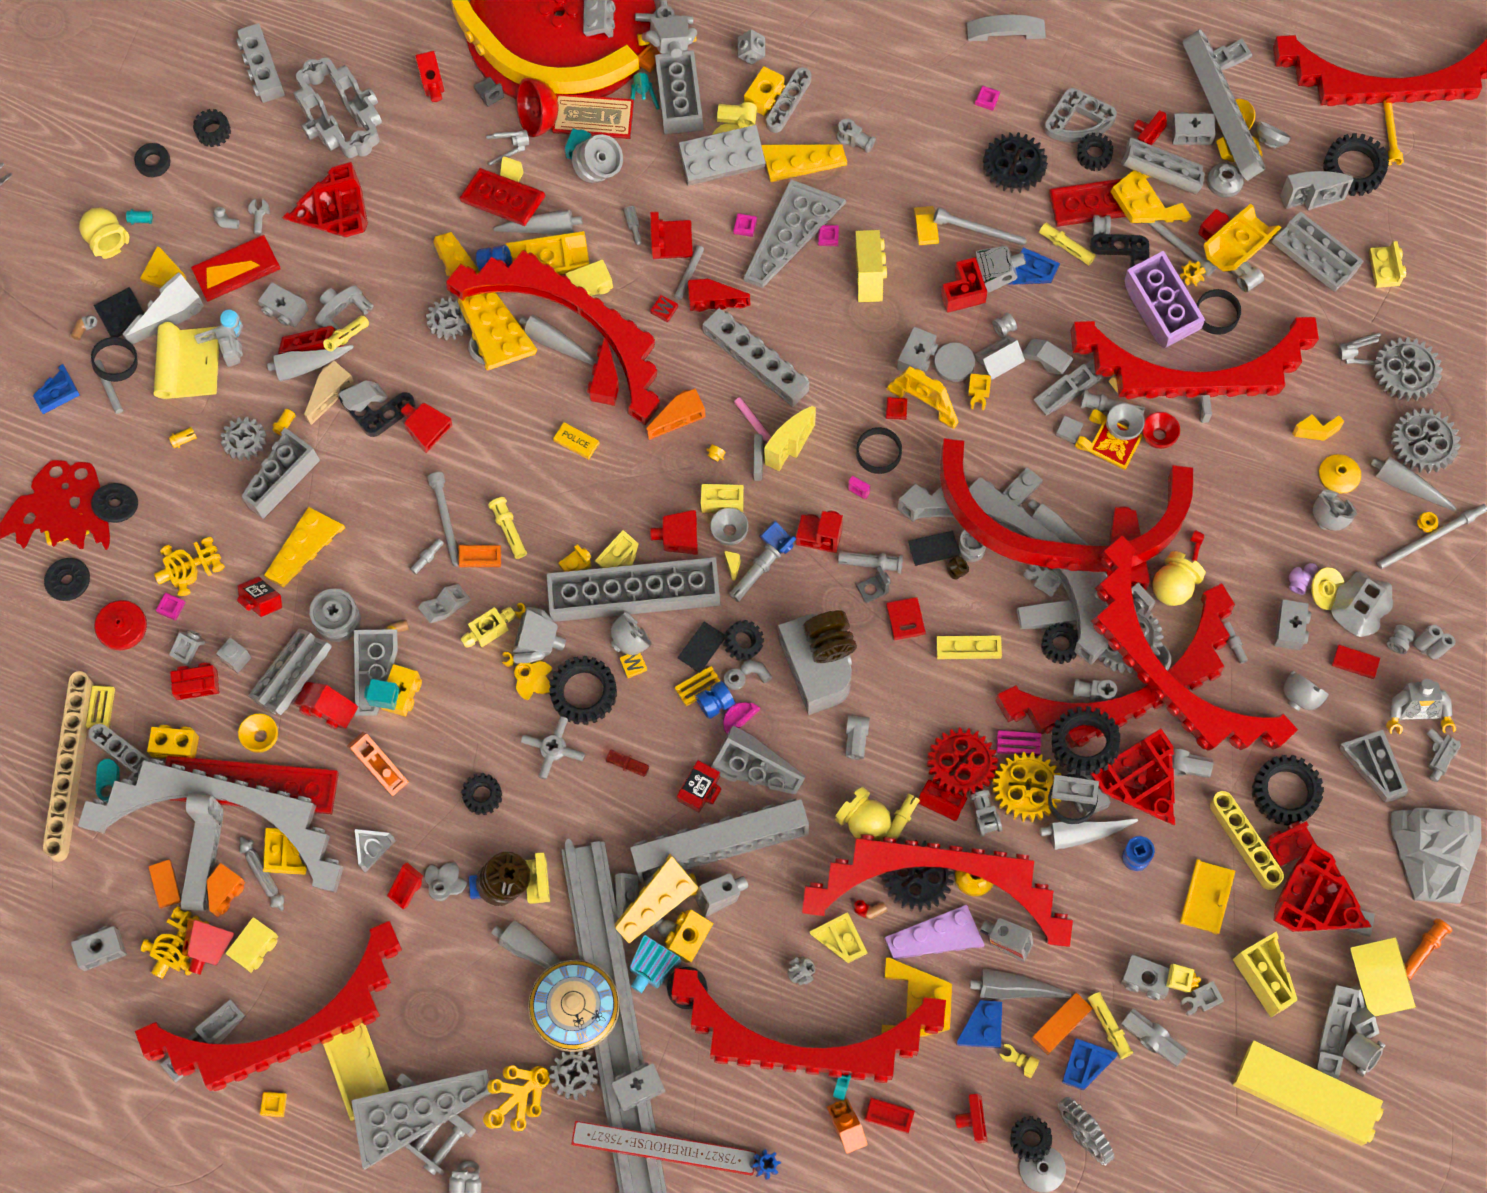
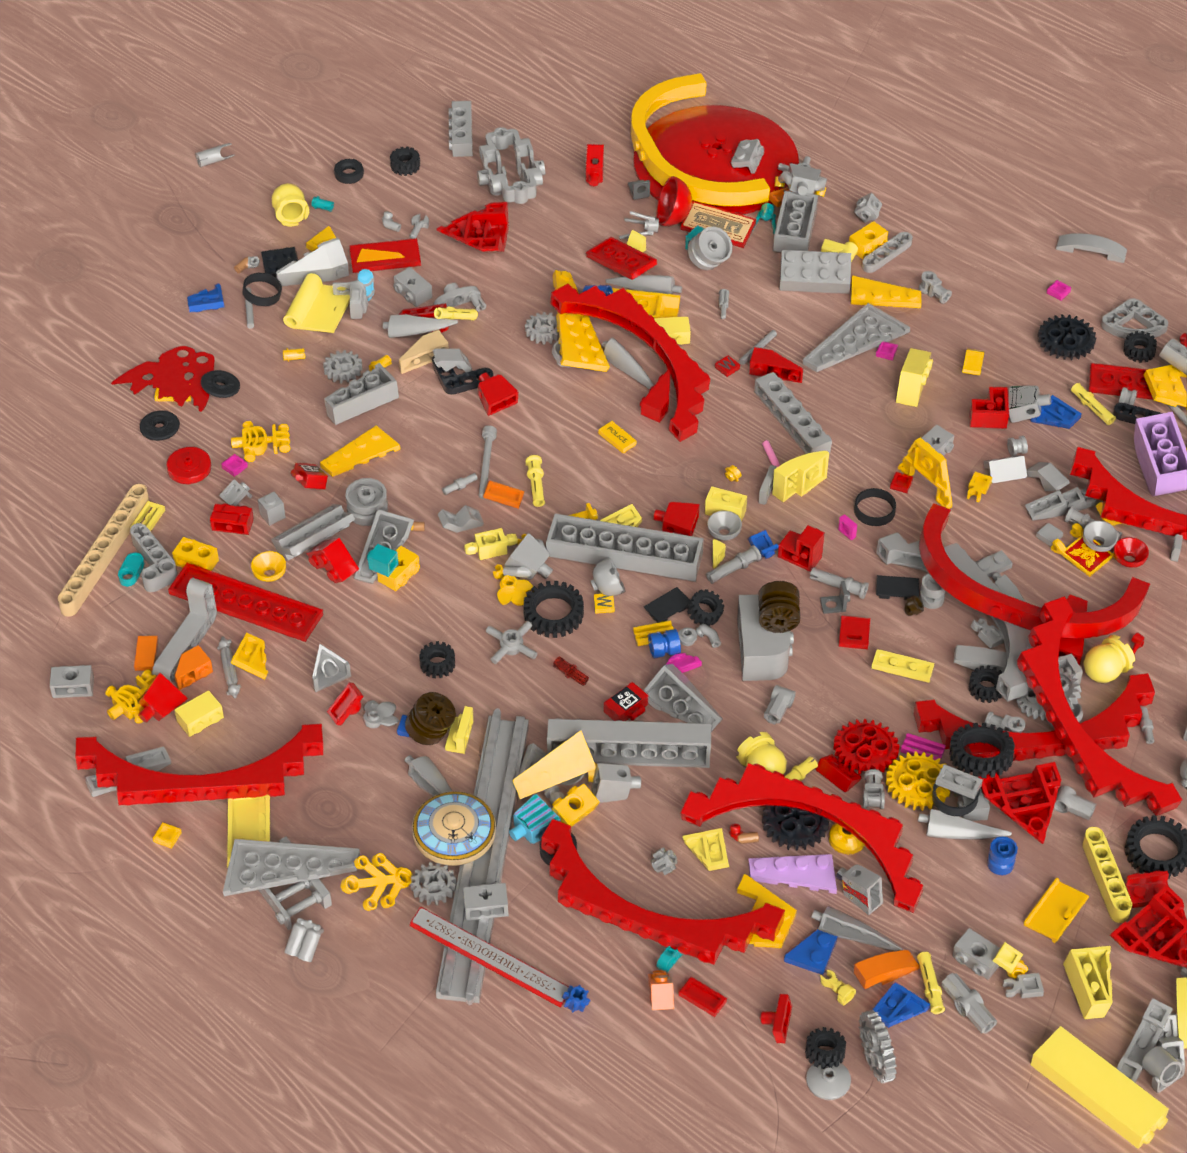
camera: 15 degrees right, 20 degrees down
light grey arch [78,758,344,893] -> none
orange slope [347,732,409,796] -> none
orange slope [646,388,706,440] -> none
red bracket [650,212,693,259] -> none
dark pink tile [733,213,757,237] -> none
light grey piece [933,207,1027,245] -> none
light grey tile [934,343,975,382] -> none

